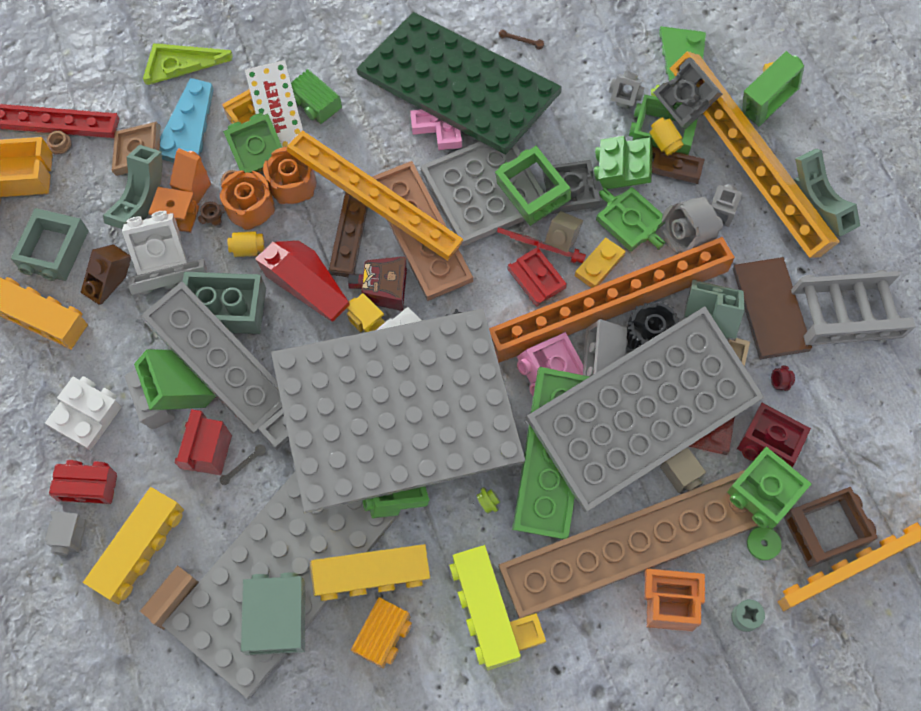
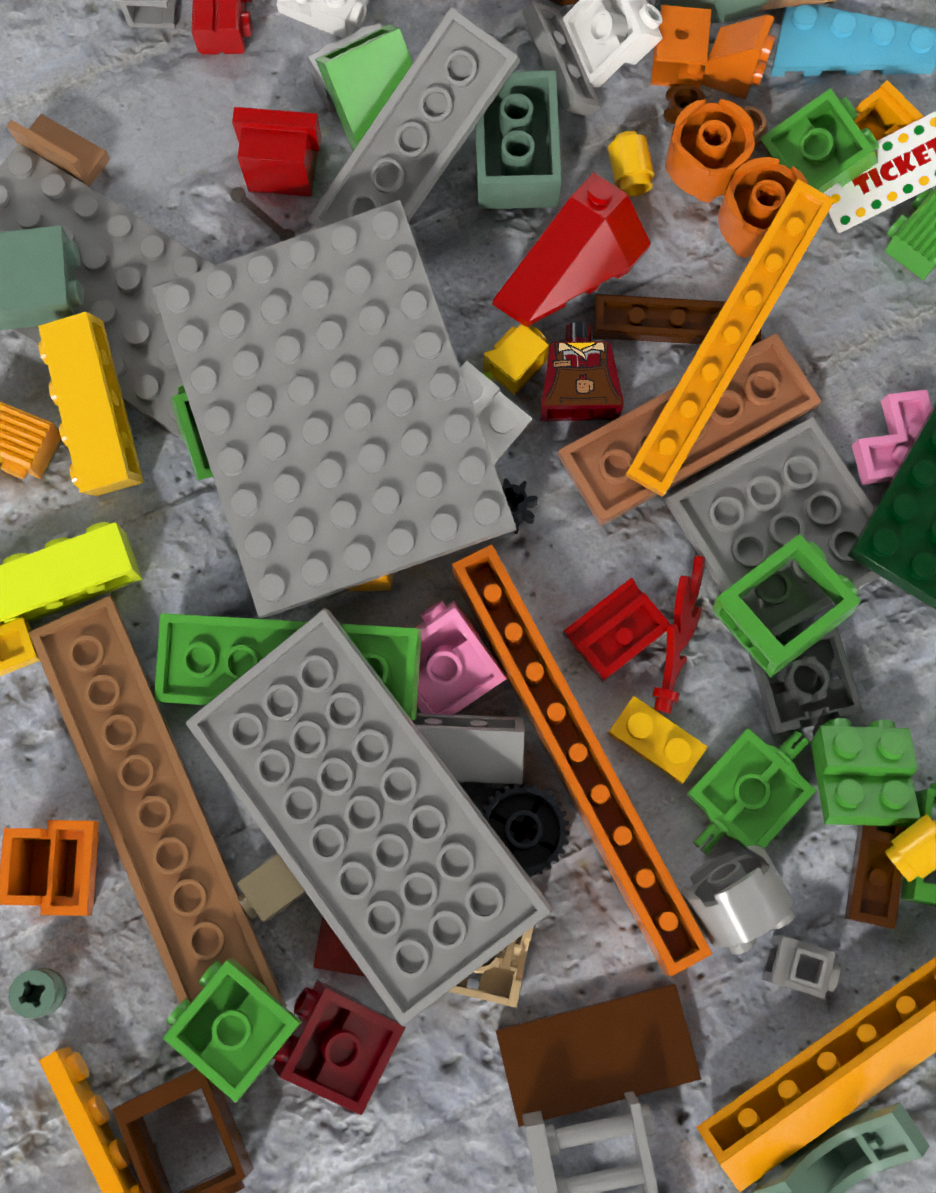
camera: 85 degrees right, 10 degrees up
yellow brick [82,487,184,605] -> none
lime plate [476,487,500,514] -> none
dark tan brick [545,211,583,252] -> none
sand green brick [684,280,744,339] -> none
bright green wheel [747,527,782,561] -> none
dark red plate [771,365,795,391] -> none

